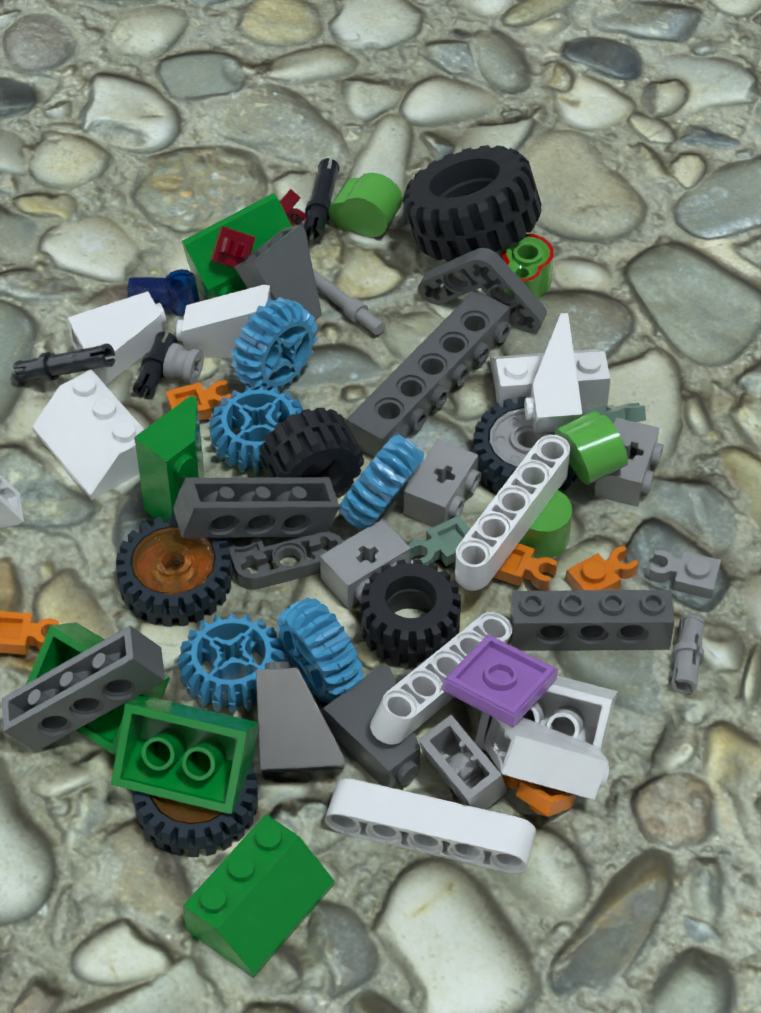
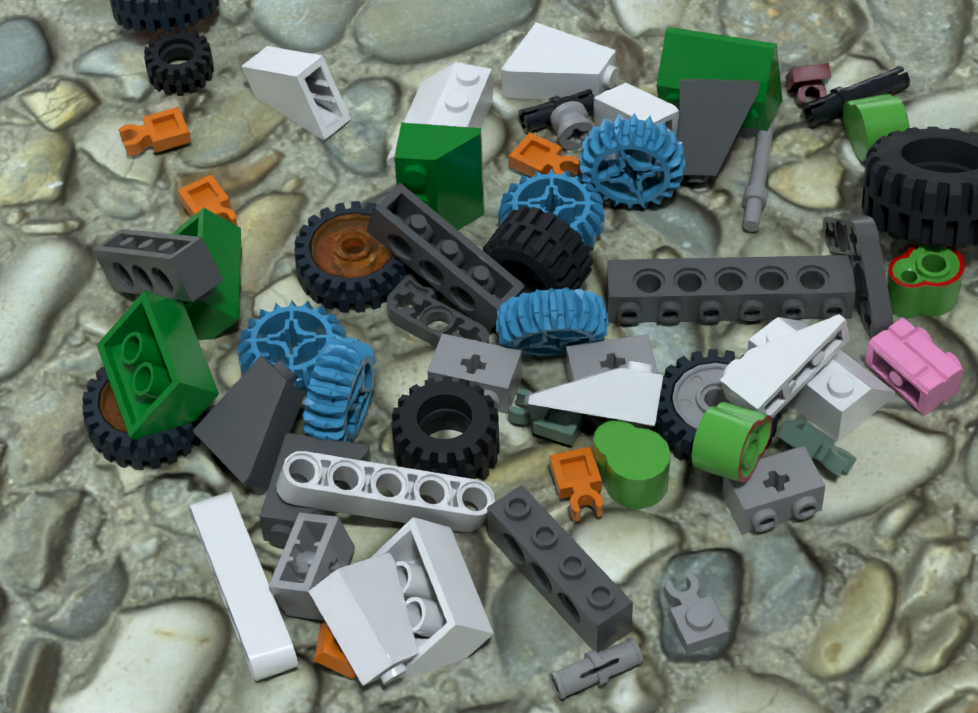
camera: 55 degrees right, 0 degrees up
black pin [13,343,115,384] -> none
clear blue piece [127,269,200,316] -> none
green slope [183,814,335,978] -> none
dark red tile [210,226,256,269] -> none
medium lavender tile [442,634,558,727] -> none
white beam [455,435,570,591] -> none
orange plate [566,546,639,590] -> none
none -> white slope [524,361,663,426]
none -> bright pink brick [865,318,964,416]

